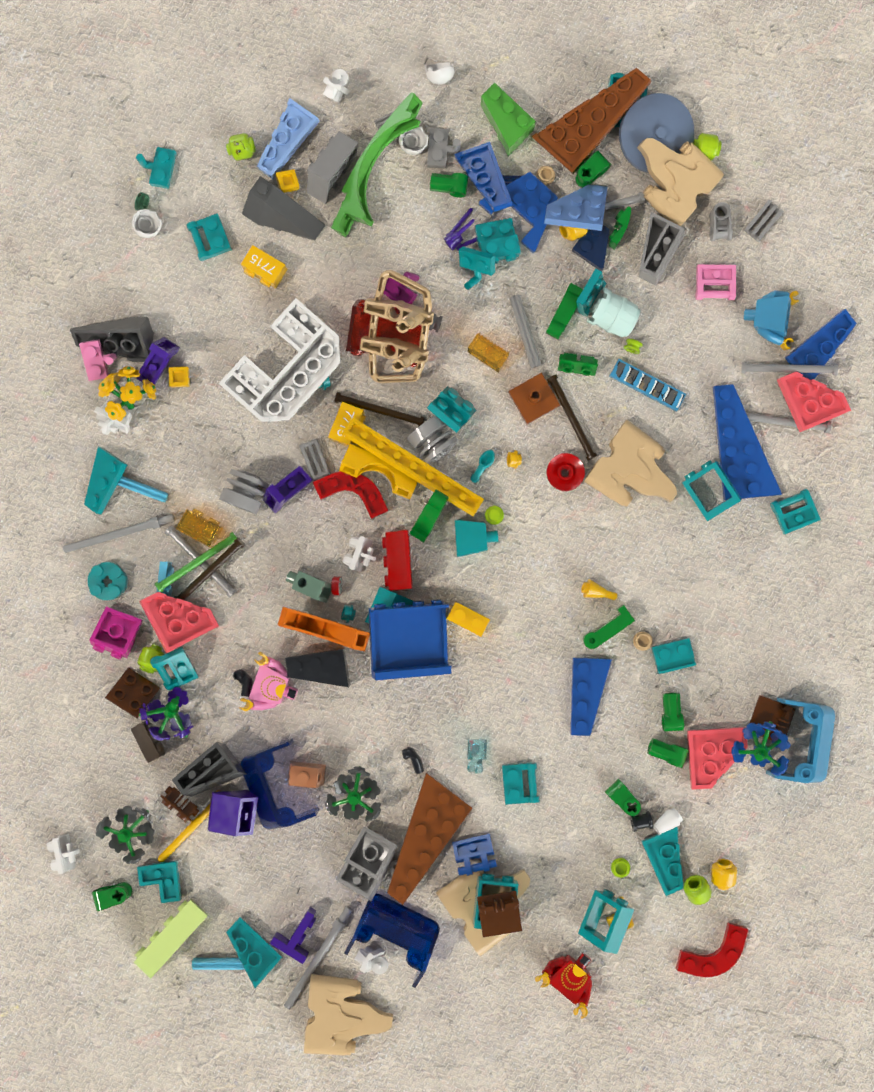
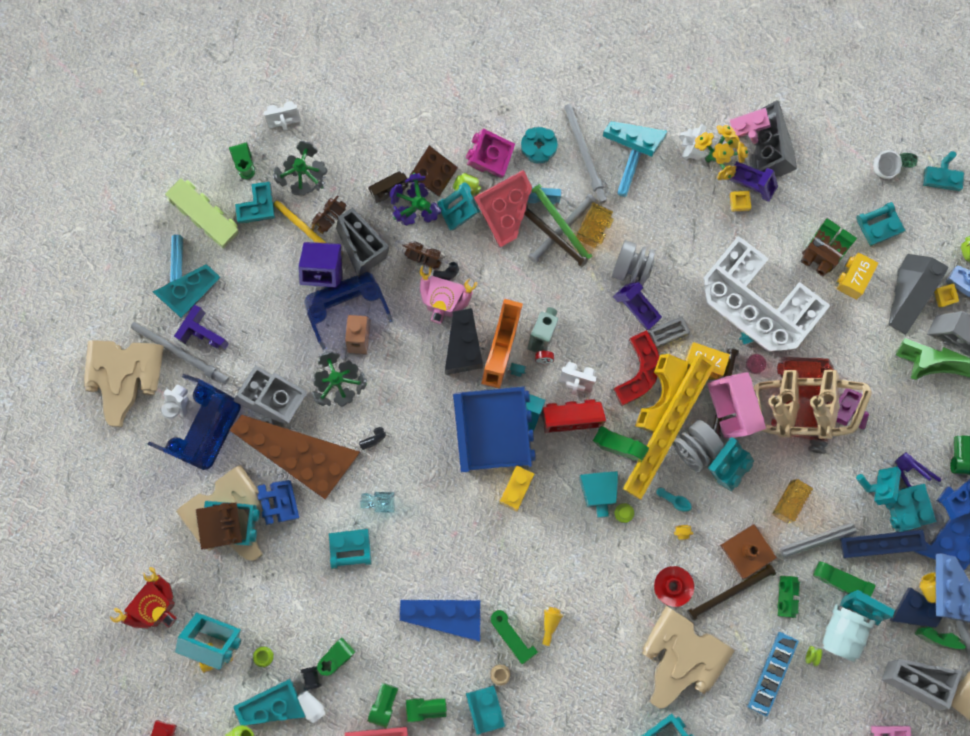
camera: 80 degrees right, 10 degrees down
none -> reddish brown hinge [402,241,445,269]
none -> bright pink piece [707,372,766,439]
none -> clear pink tile [746,354,766,374]
none -> reddish brown hips [801,218,857,277]
none -> dark blue plate [840,530,927,559]

